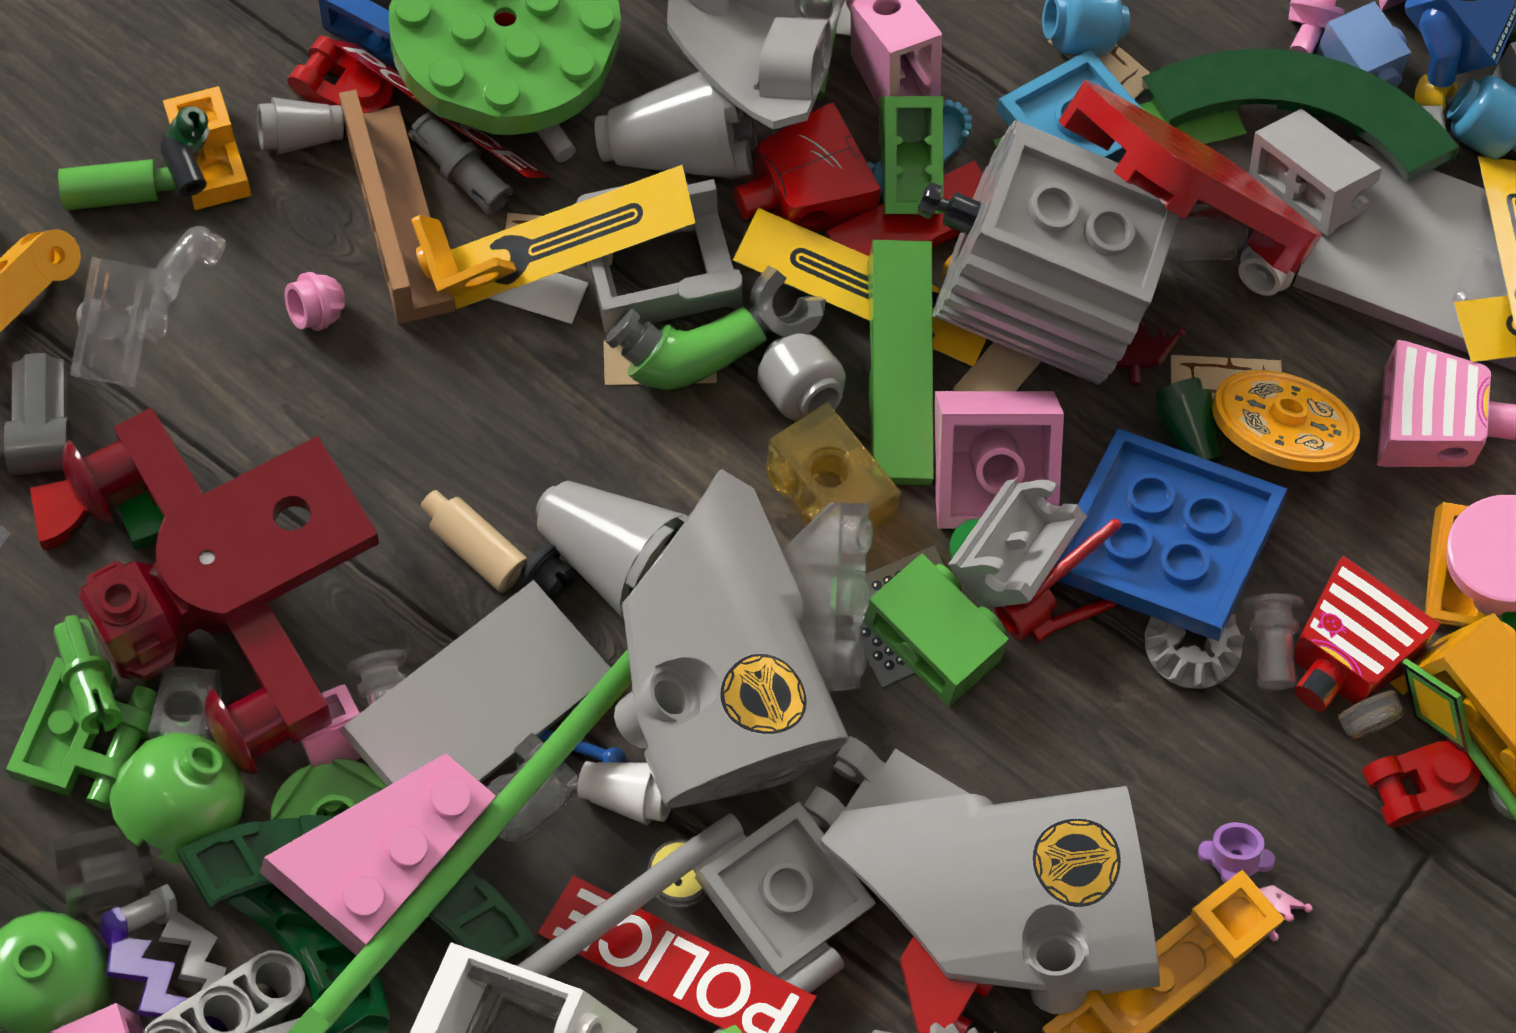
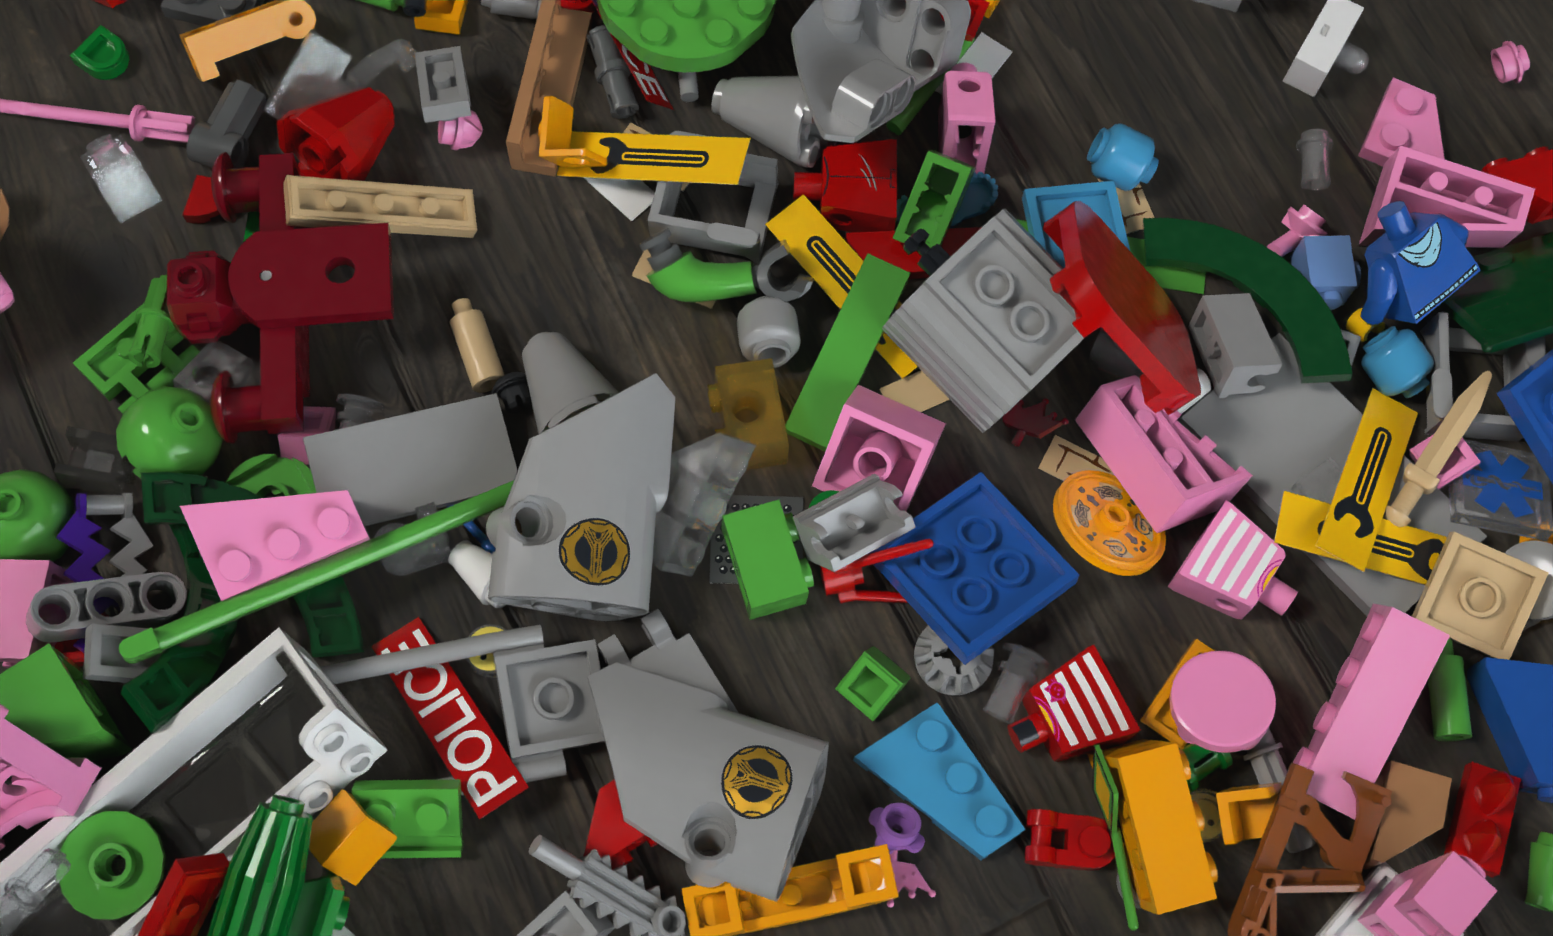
camera: 25 degrees right, 5 degrees up
dark green cone [1155,378,1224,463] -> none
clear tile [1338,690,1405,739] -> none
none -> red cone [277,87,394,181]
none -> tan tile [283,175,477,238]
none -> light grey plate [415,46,472,123]
none -> bright green slope [835,646,911,721]
none -> dark azure wing [853,702,1026,861]
none -> bright pink wedge [1075,375,1253,533]

